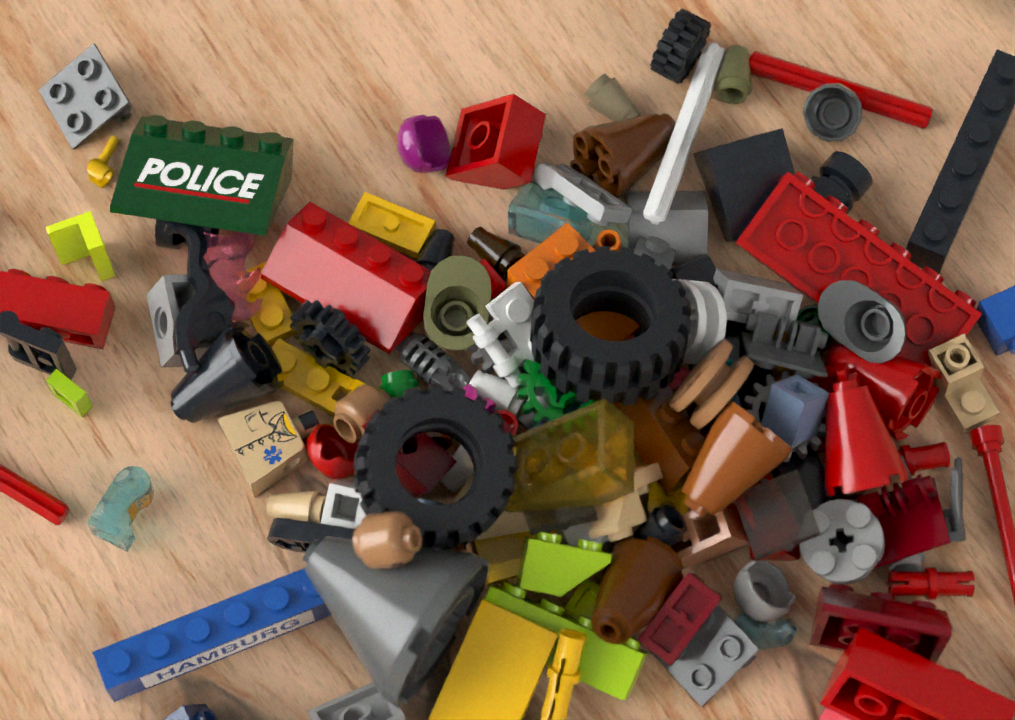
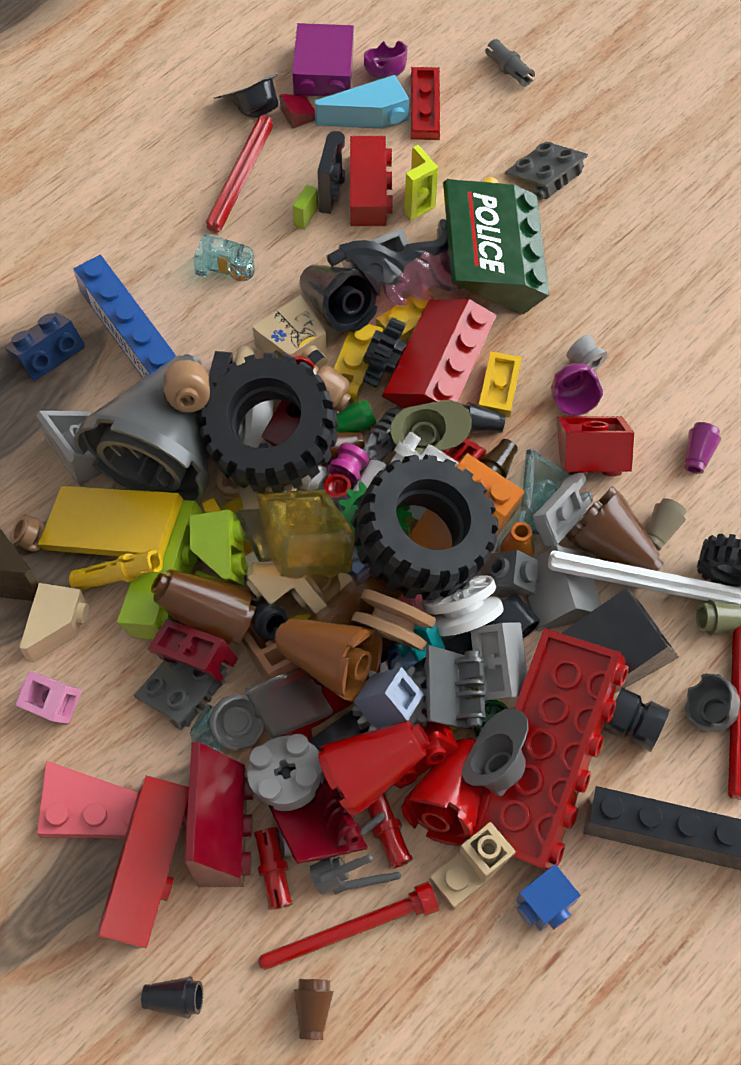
camera: 75 degrees right, 5 degrees down
none -> light grey wheel [566,335,608,371]
none -> magenta cone [684,422,721,474]

